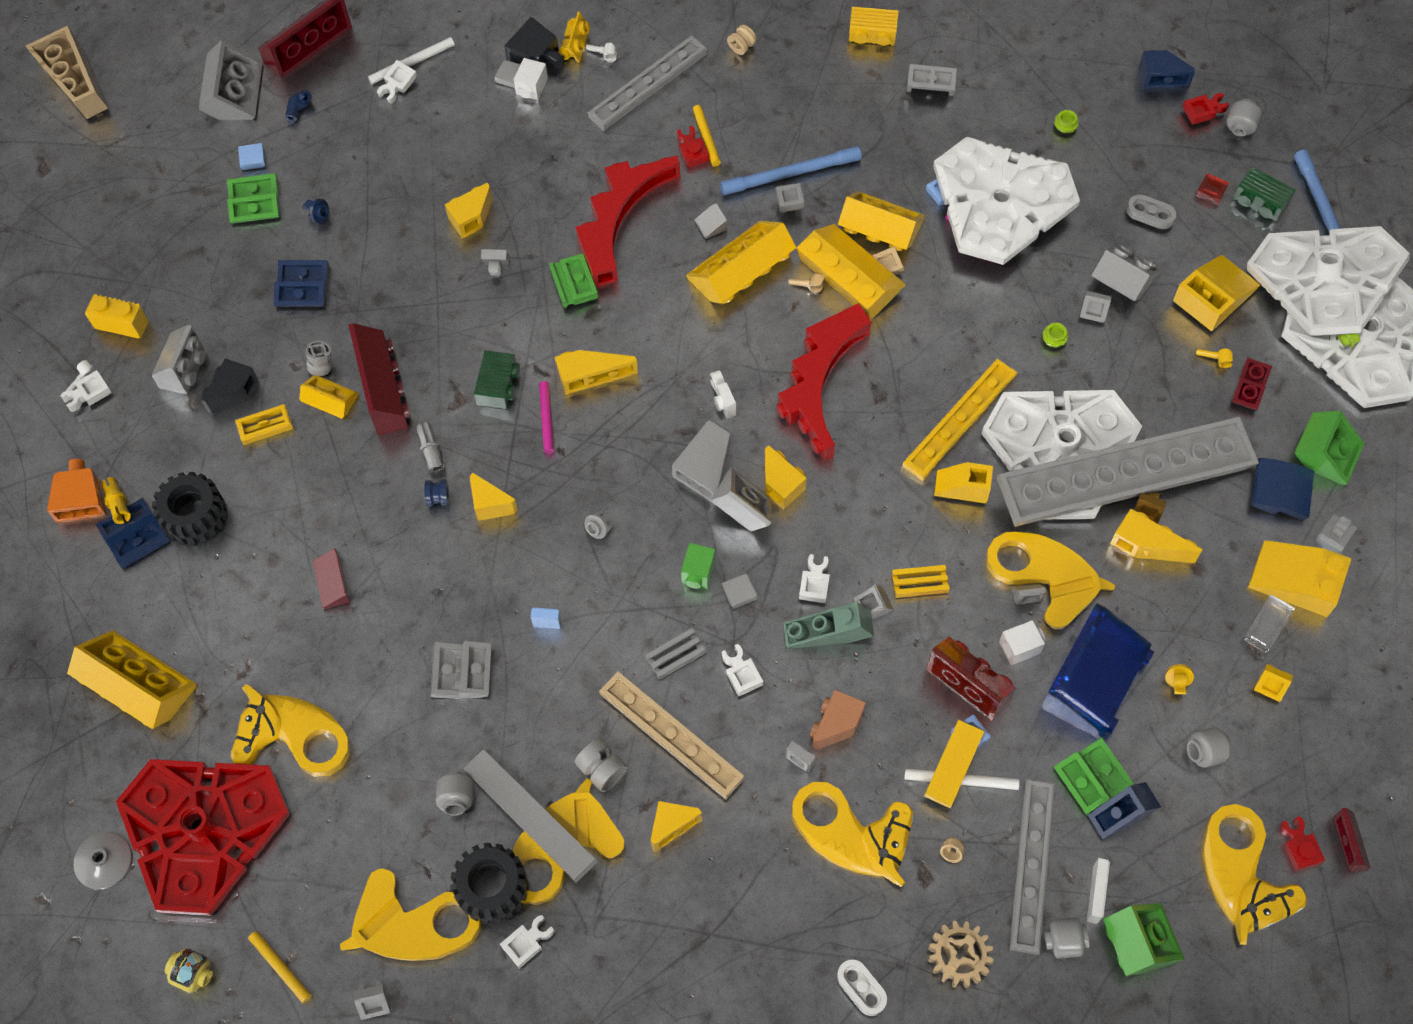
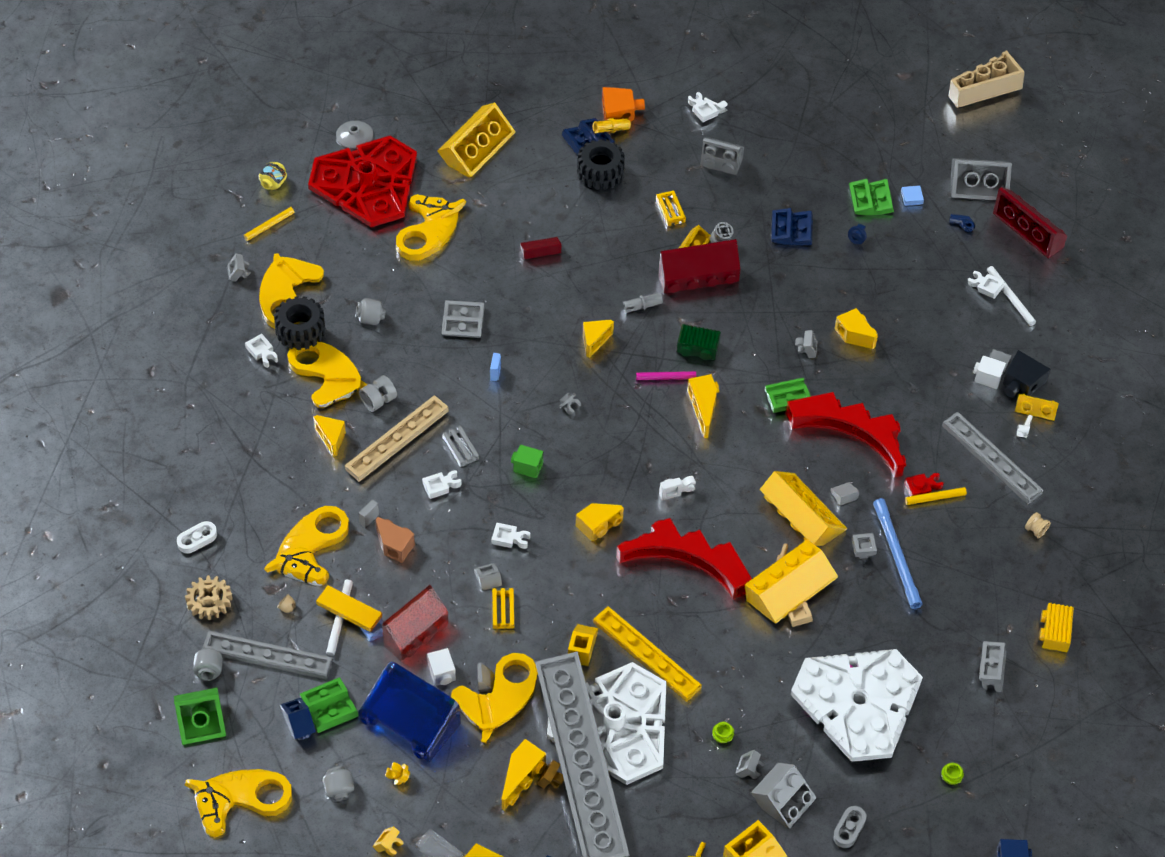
camera: 90 degrees right, 10 degrees down
yellow brick [85,294,149,339] -> none
black slope [201,358,258,414] -> none
dark blue wheel [424,479,449,507] -> none
light grey tile [463,749,597,883] -> none
light grey slope [672,420,730,502] -> none
light grey slope [710,467,772,532] -> none
light grey tile [722,573,757,610] -> none
sand green slope [783,601,874,649] -> none
yellow slope [838,191,926,251] -> none
white tile [1087,858,1110,924] -> none
red plate [1280,816,1326,872] -> none

